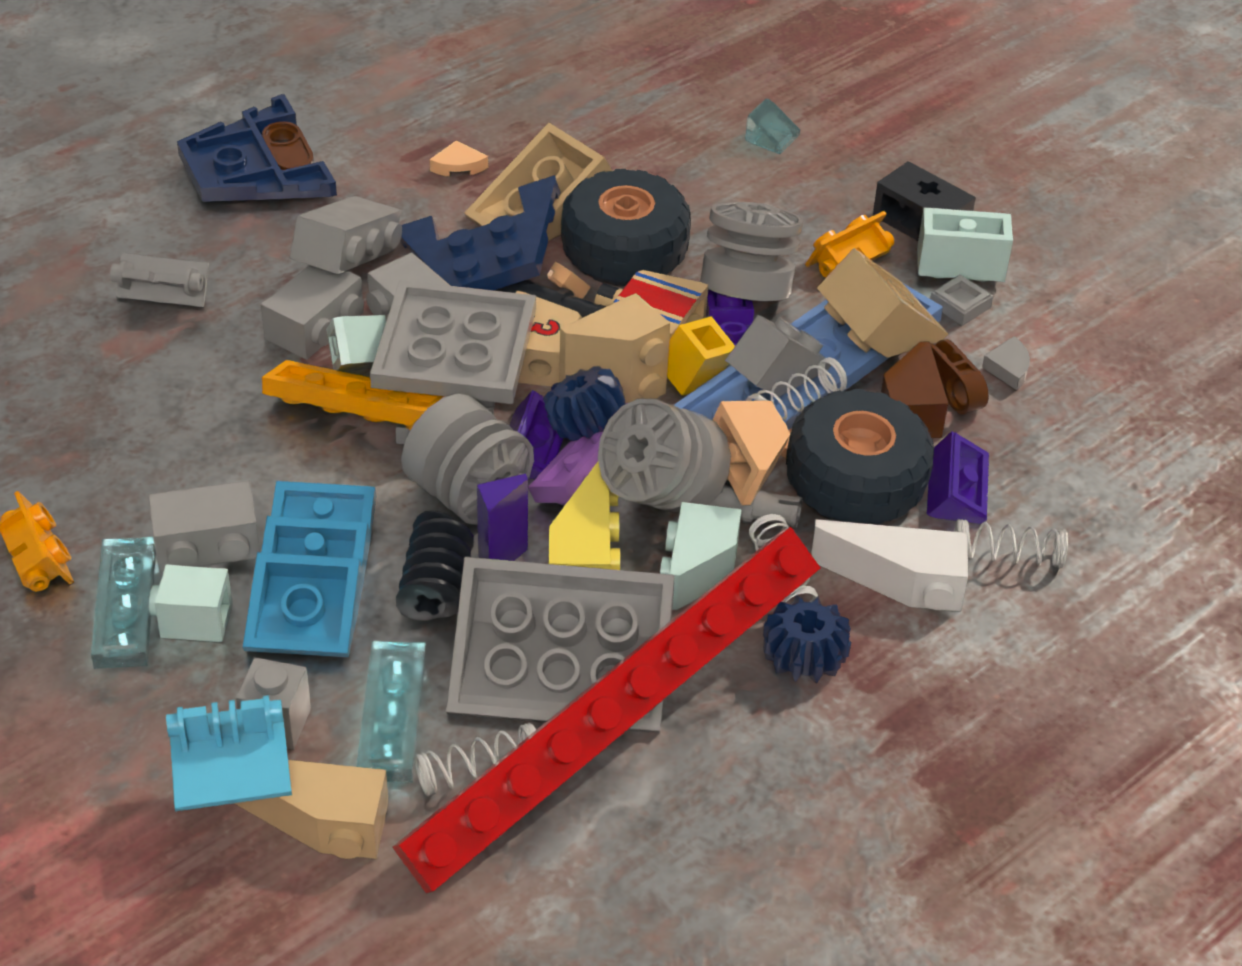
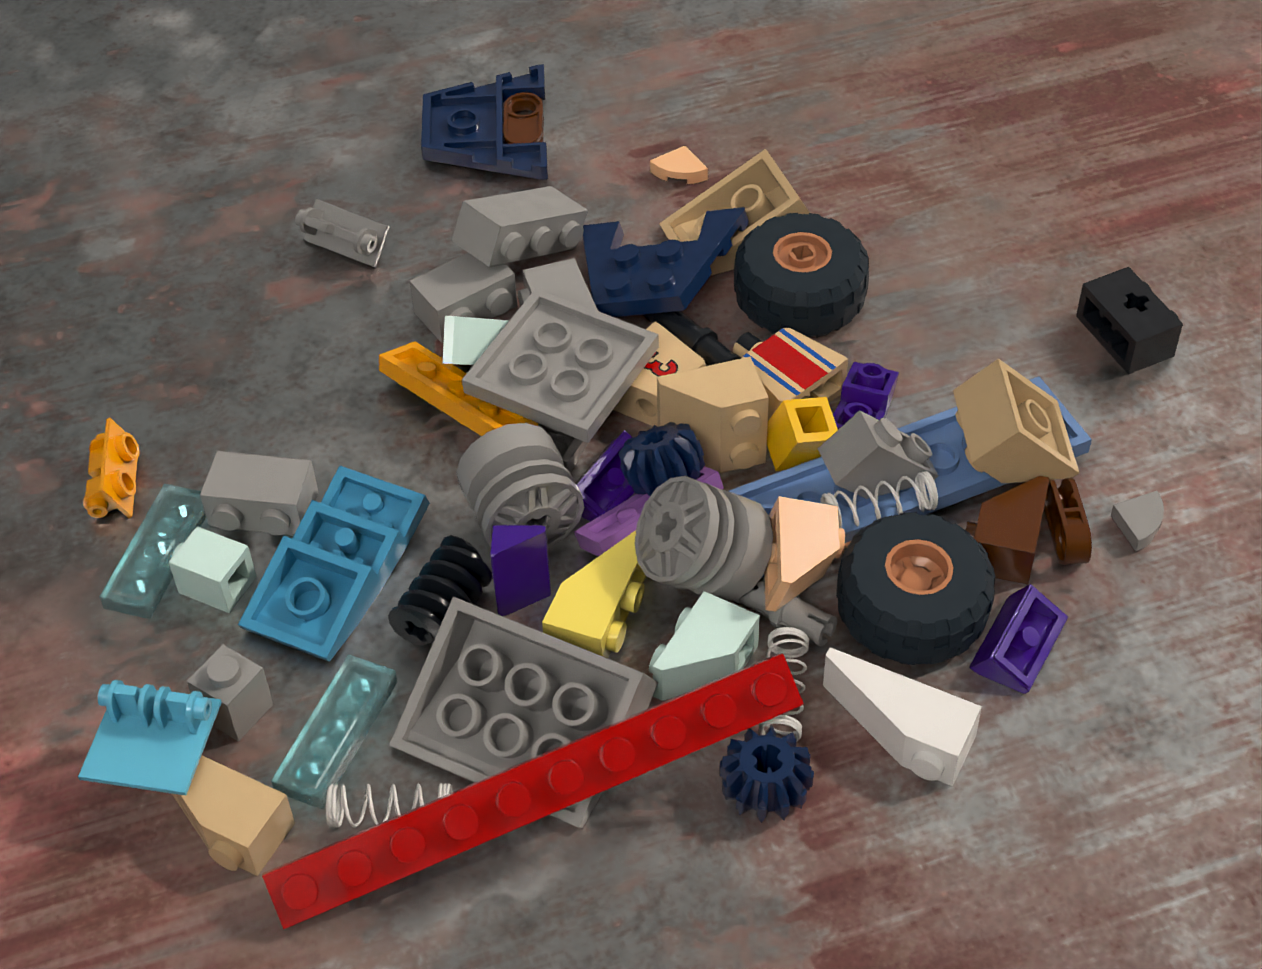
camera: 25 degrees right, 5 degrees up
light nougat tile [547,262,591,299] -> none
light grey wheel [700,202,804,301] -> none
clear light blue slope [745,99,800,154] -> none
light orange hinge [805,211,894,278] -> none
light aqua brick [917,207,1013,282] -> none
light grey tile [930,275,993,326] -> none
white piece [954,519,1068,568] -> none

